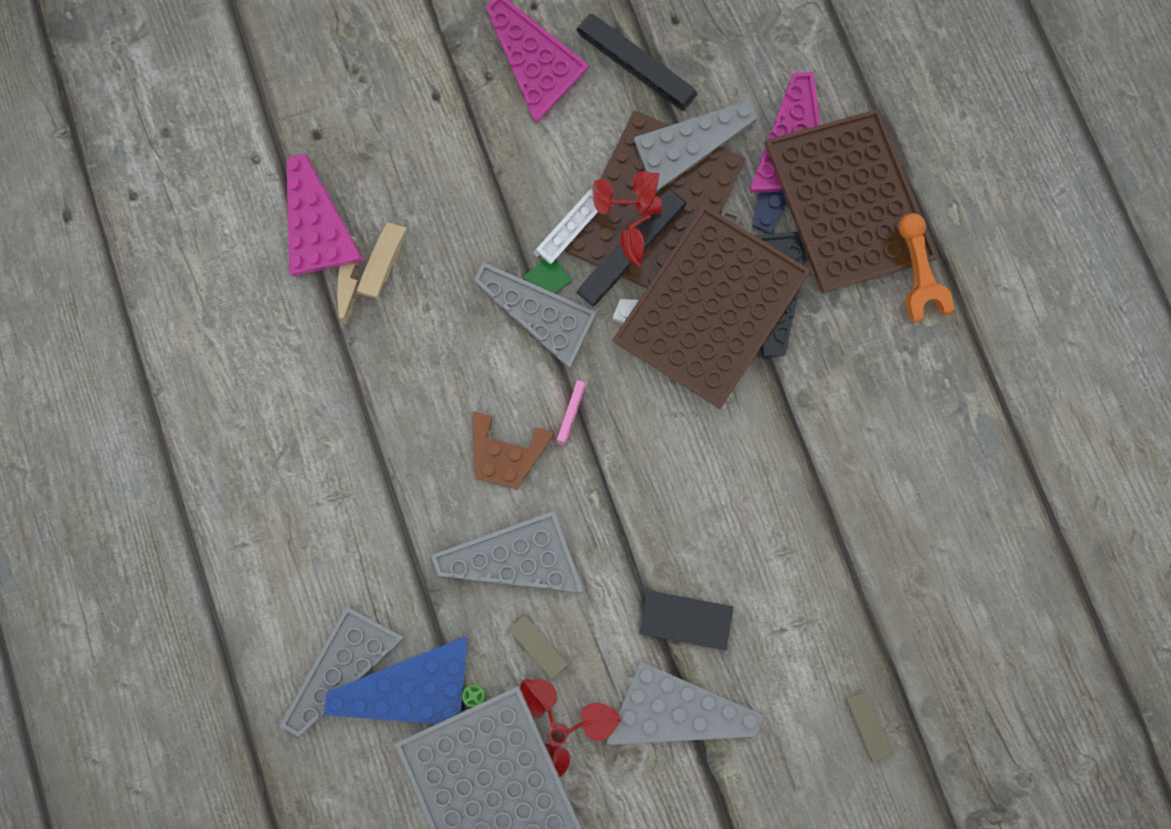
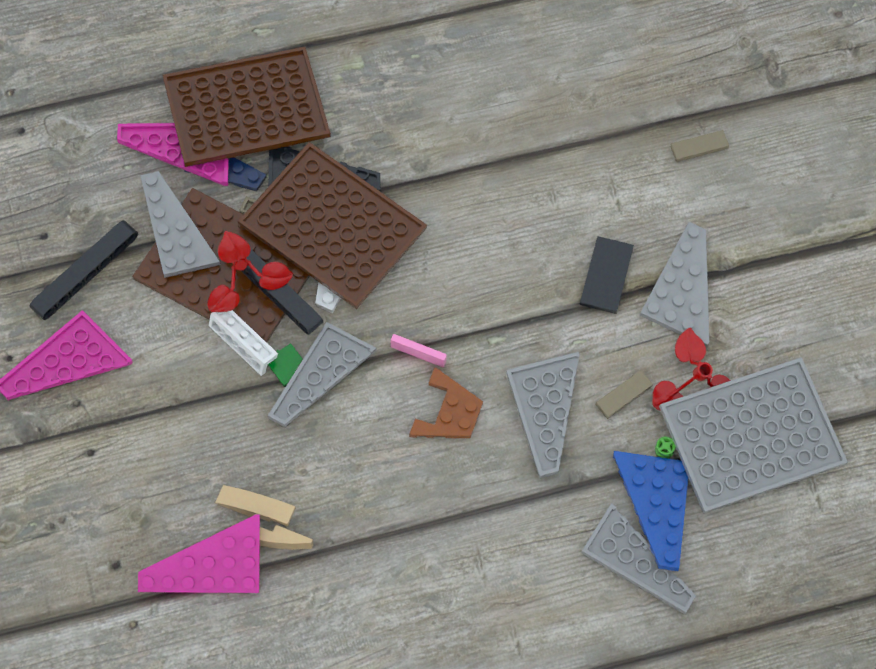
camera: 90 degrees left, 10 degrees down
orange piece [898,213,954,323] -> none

